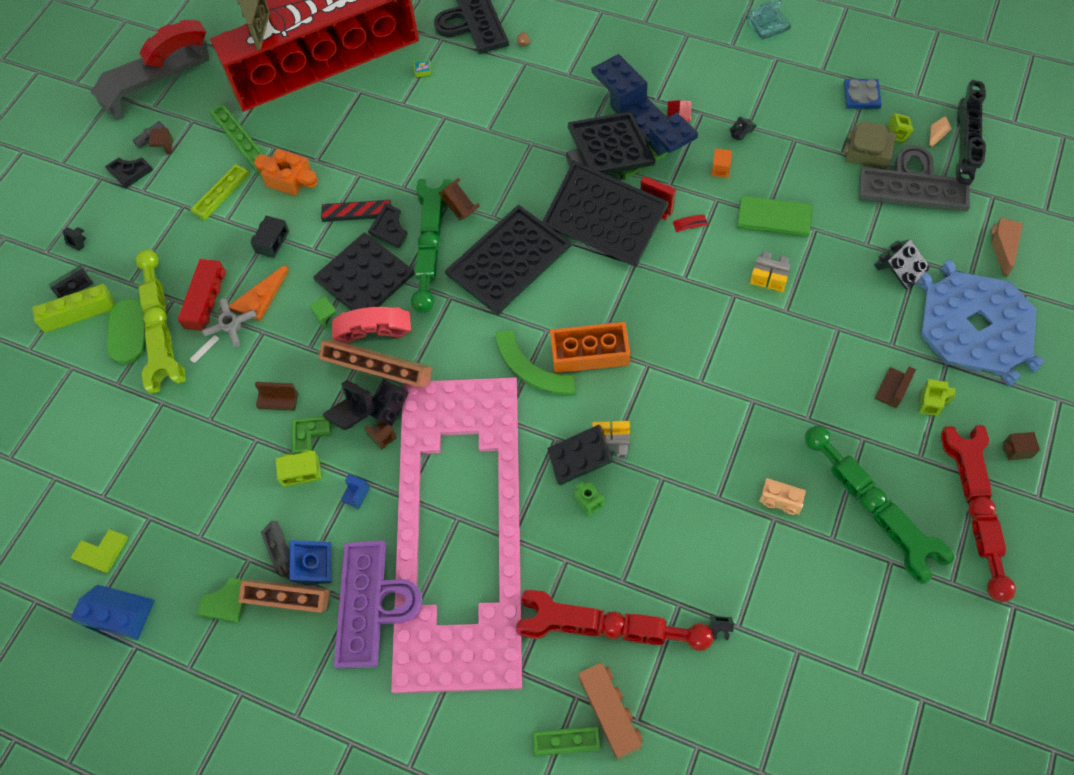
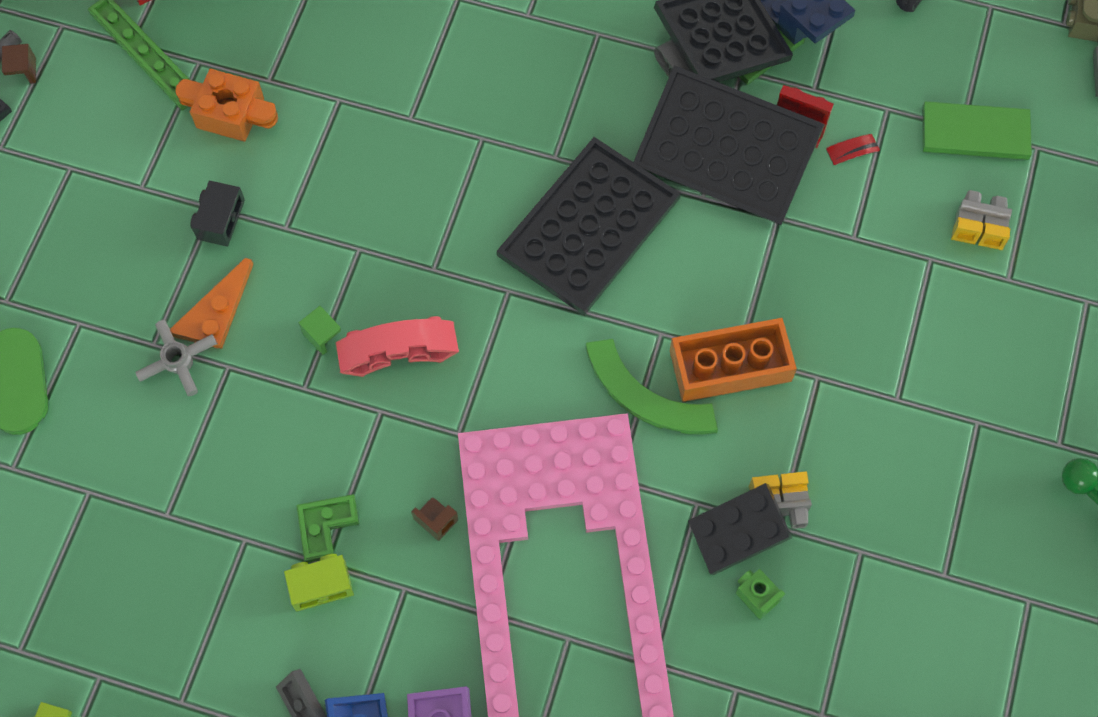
camera: 10 degrees left, 5 degrees up
lime piece [135,249,186,394] -> none
red brick [177,259,226,331] -> none
lime tile [190,164,250,221] -> none
white sticker [190,335,219,363] -> none
reddish brown panel [255,382,298,411] -> none
black plate [313,232,415,311] -> none
nougat brick [318,340,433,387] -> none
black tile [321,200,391,222] -> none
black bracket [323,380,375,430] -> none
blue panel [341,474,370,509] -> none
black tile [368,203,408,248] -> none
black bracket [370,379,409,426] -> none
green piece [411,179,452,313] -> none
reddish brown panel [439,177,480,221] -> none
orange panel [711,149,732,178] -> none
light nougat bracket [759,478,806,515] -> none

